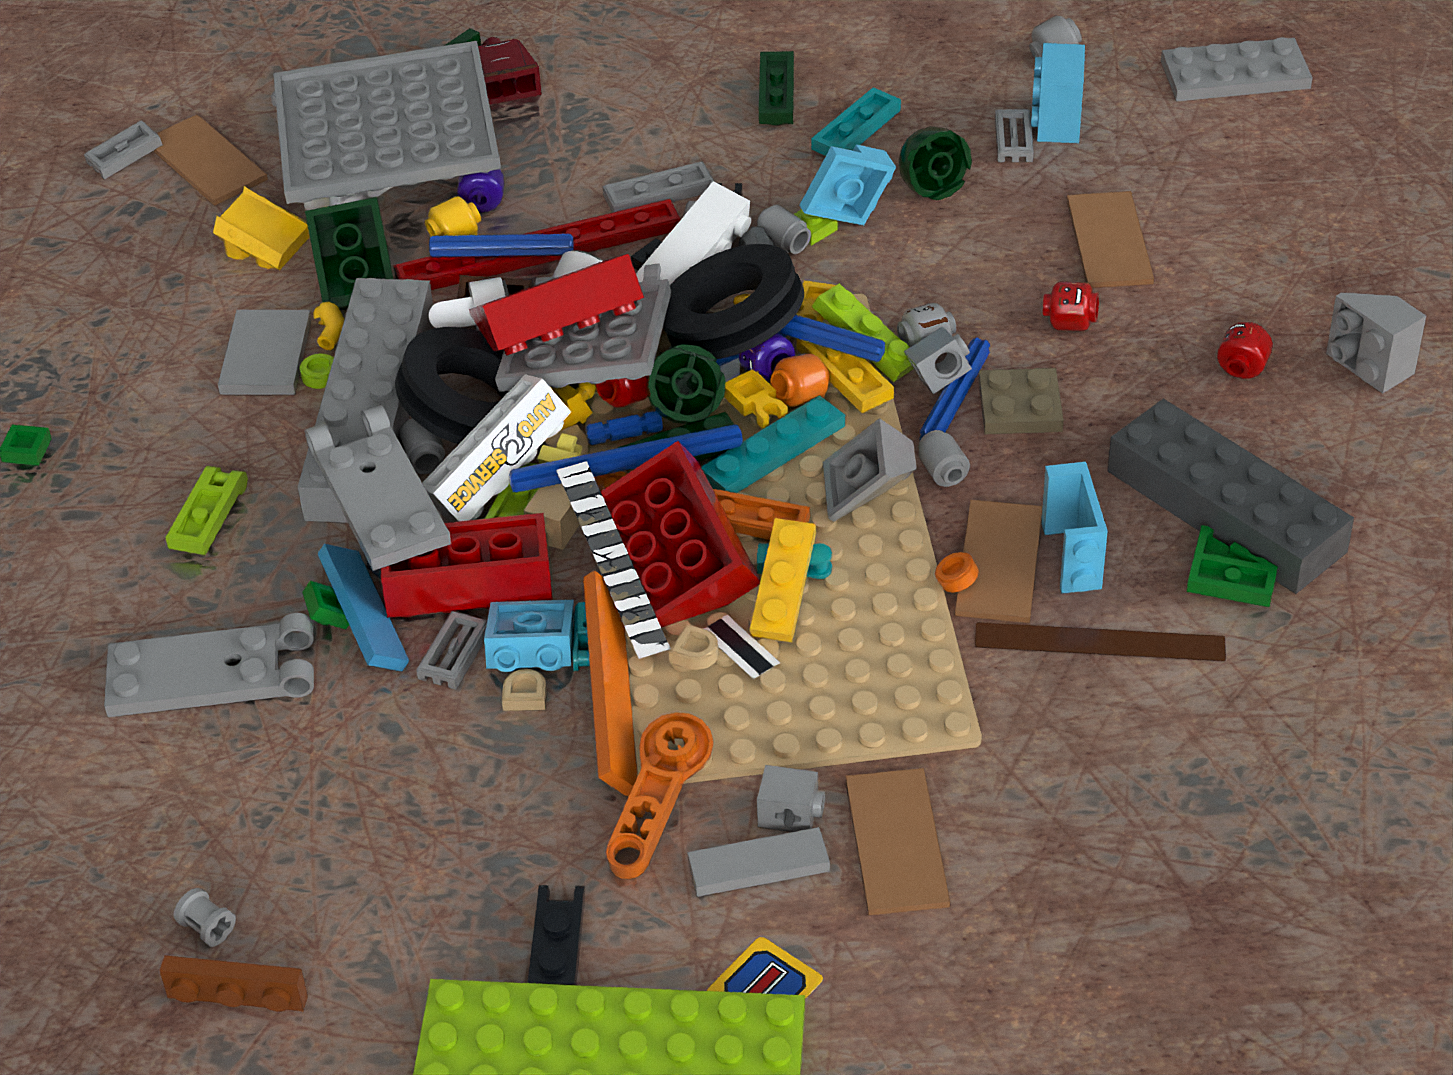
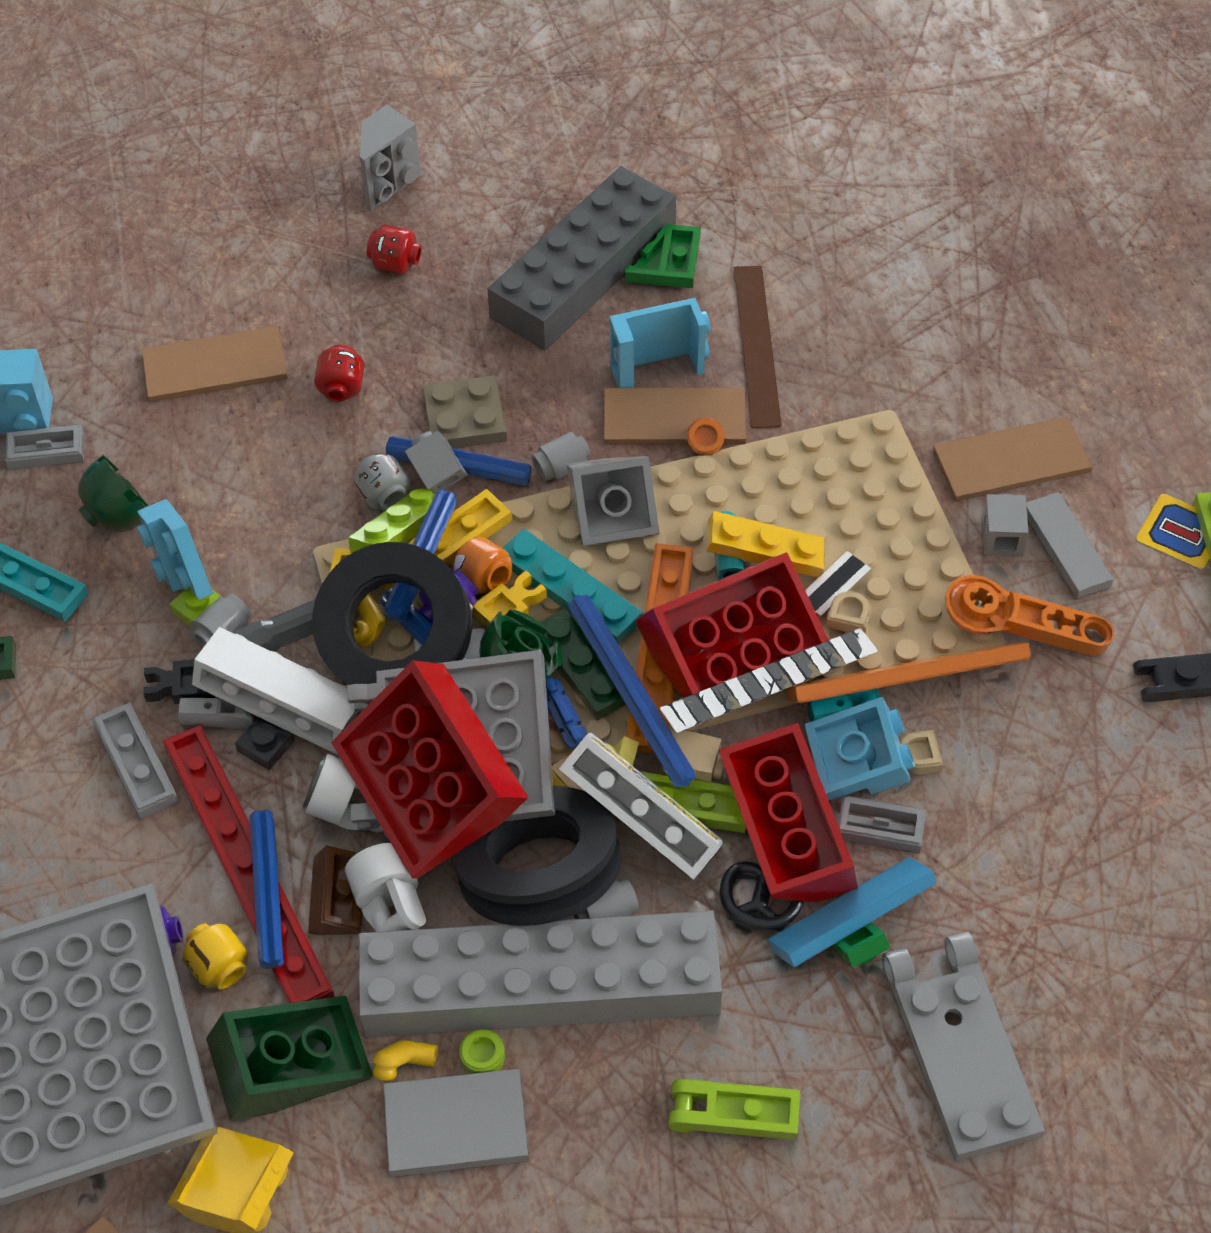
camera: 100 degrees left, 10 degrees up
light grey hinge [304,404,451,571] -> none

